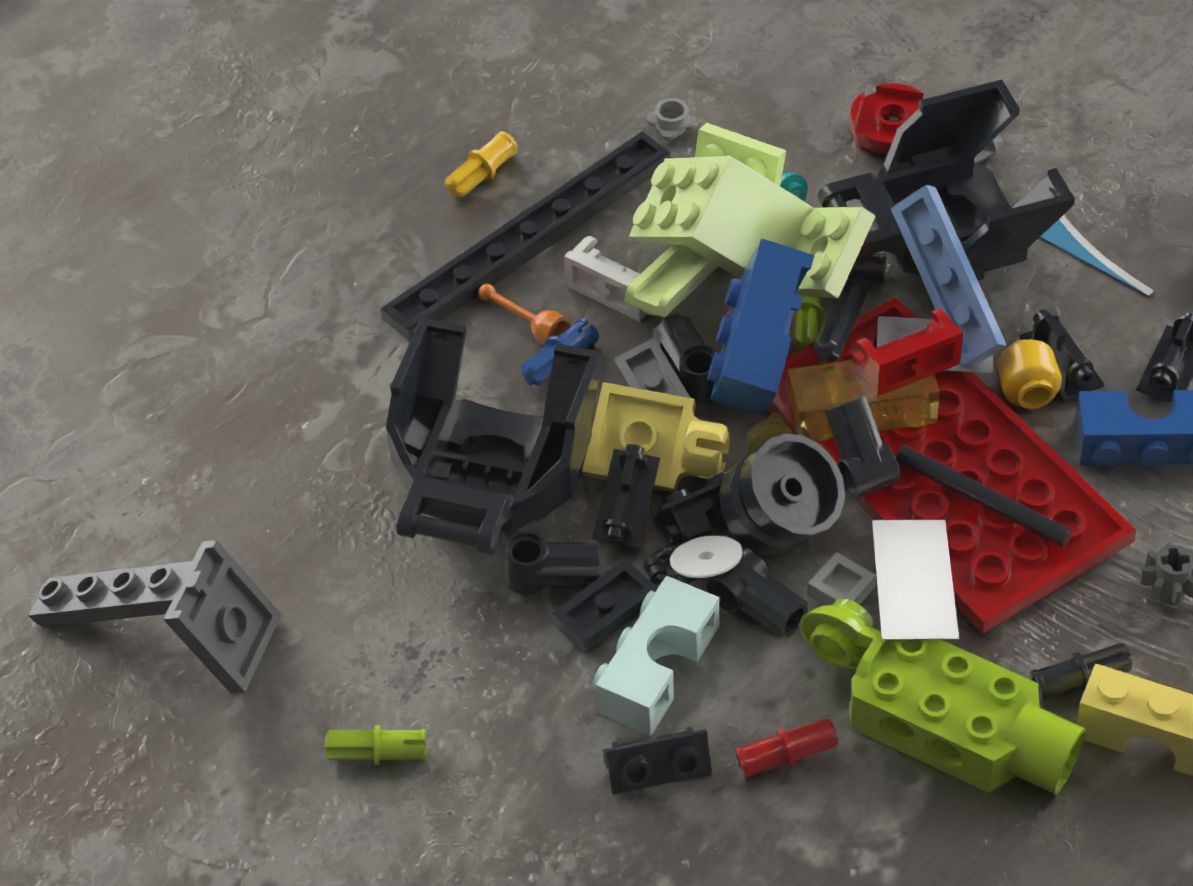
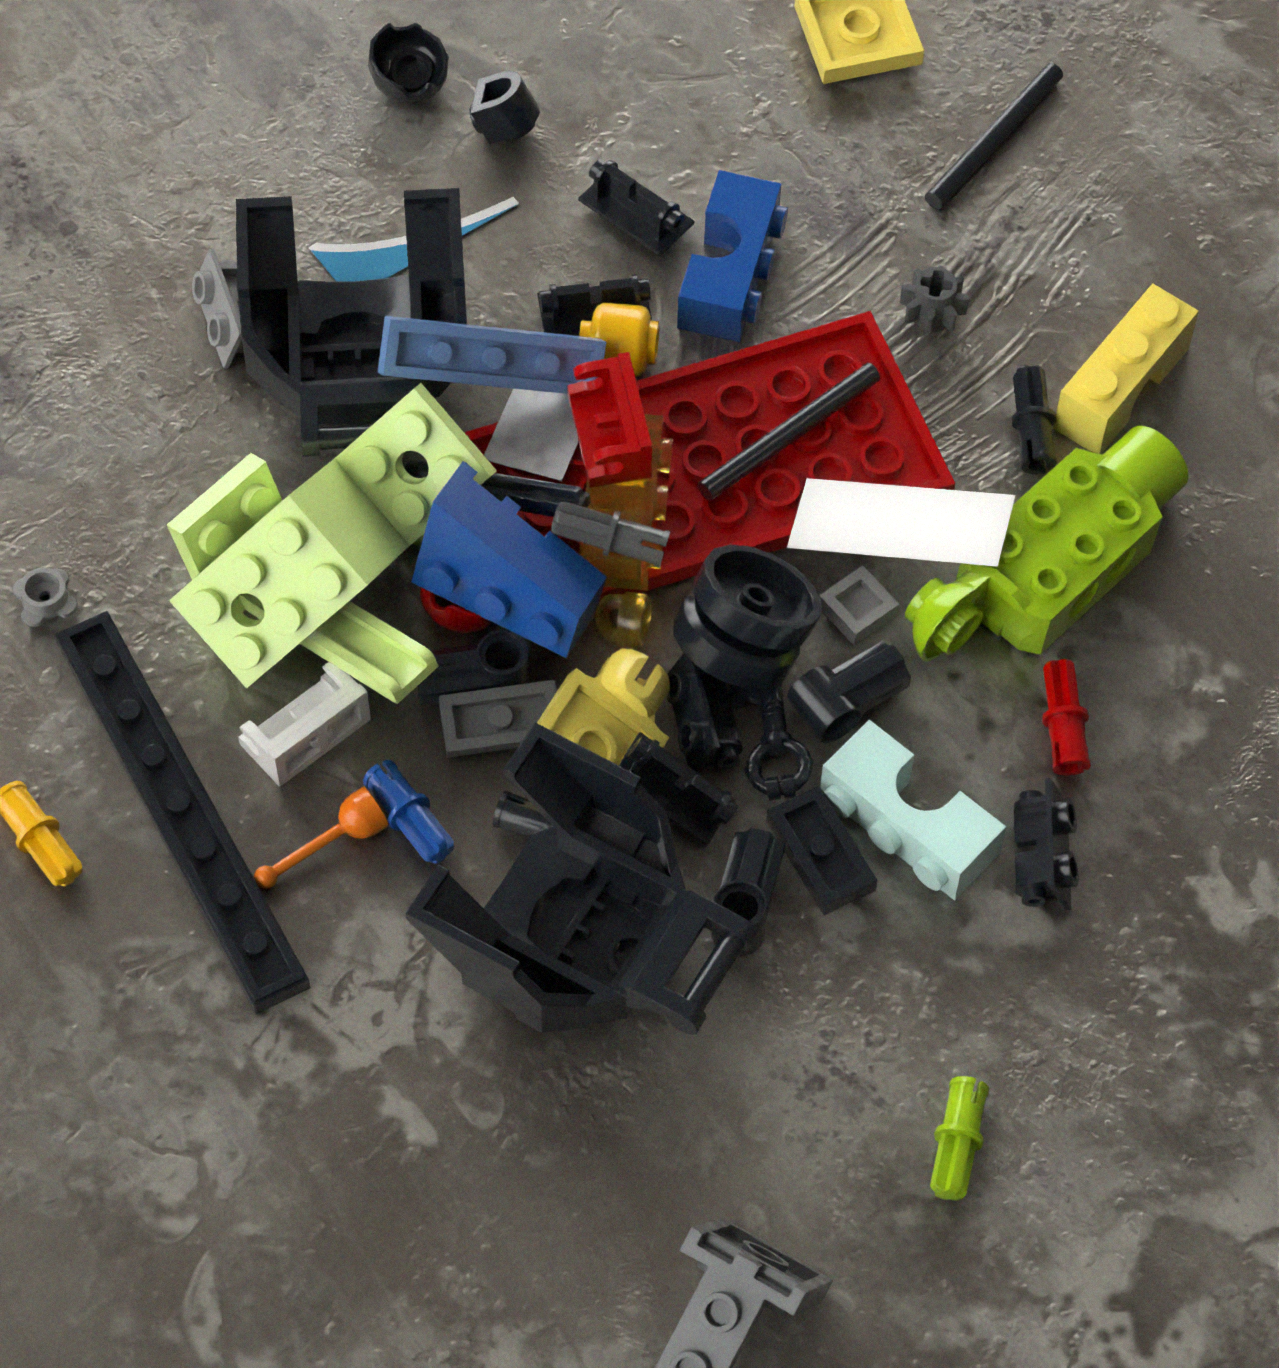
camera: 80 degrees left, 10 degrees up
white piece [670,536,743,578] -> none
black piece [824,396,901,500] -> none
red plate [850,83,924,155] -> none
none -> dark grey axle [552,501,670,568]

